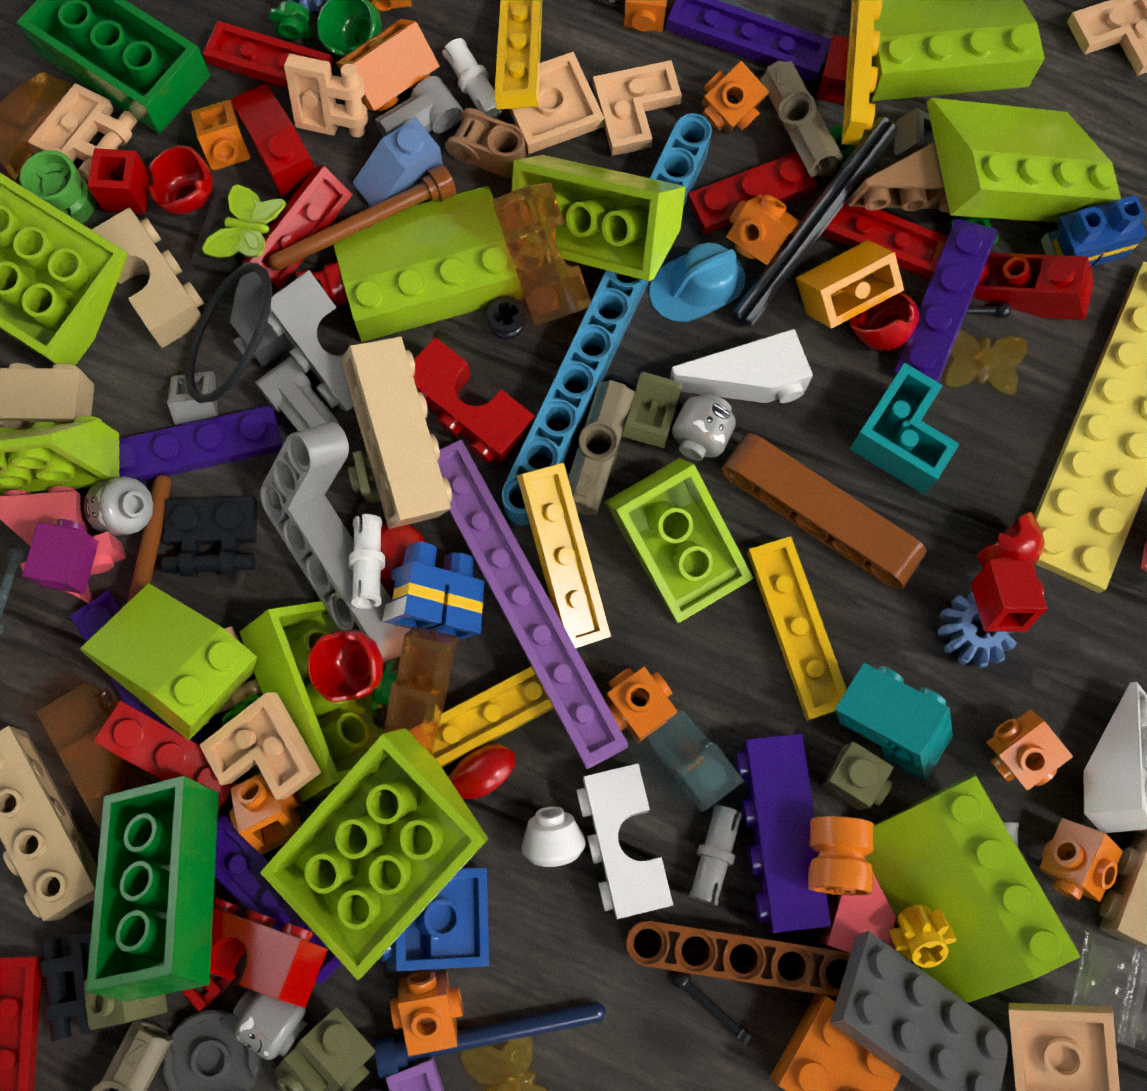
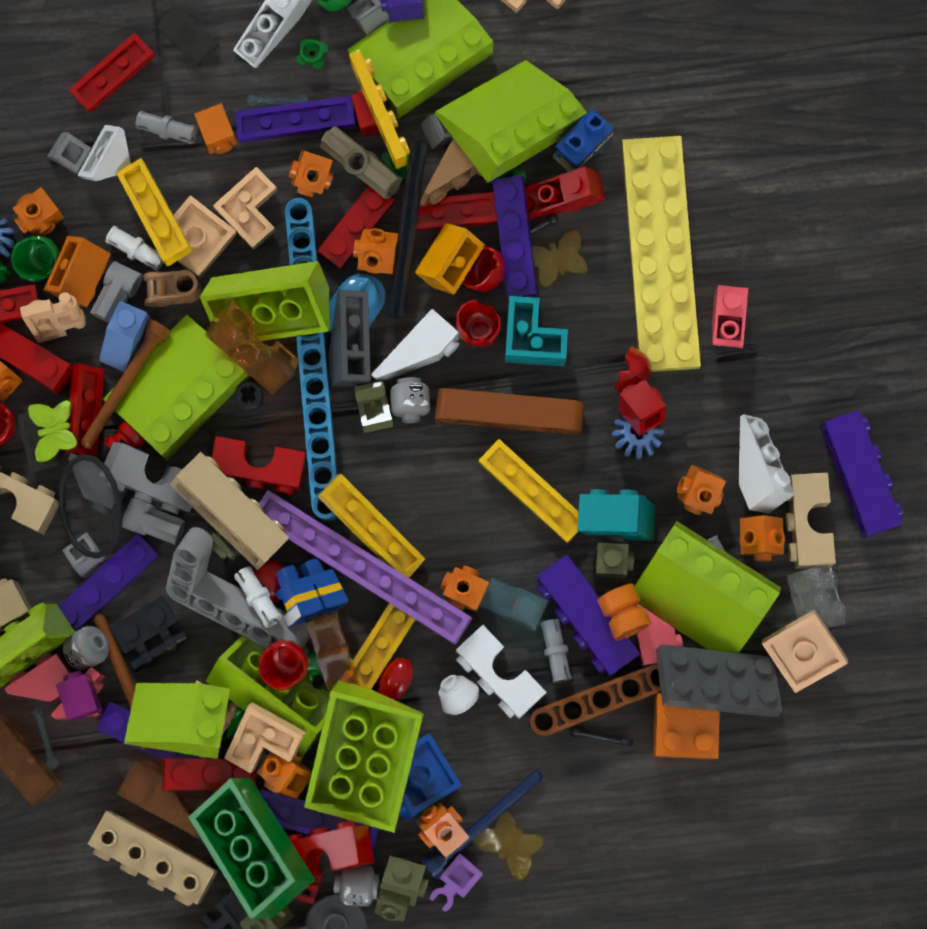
camera: 25 degrees left, 5 degrees up
dark tan piece [568,380,635,515] -> none
lime slope [604,458,754,623] -> none
yellow gear [889,905,956,968] -> none
none -> dark grey slope [328,290,371,387]
none -> red hair [456,299,502,347]

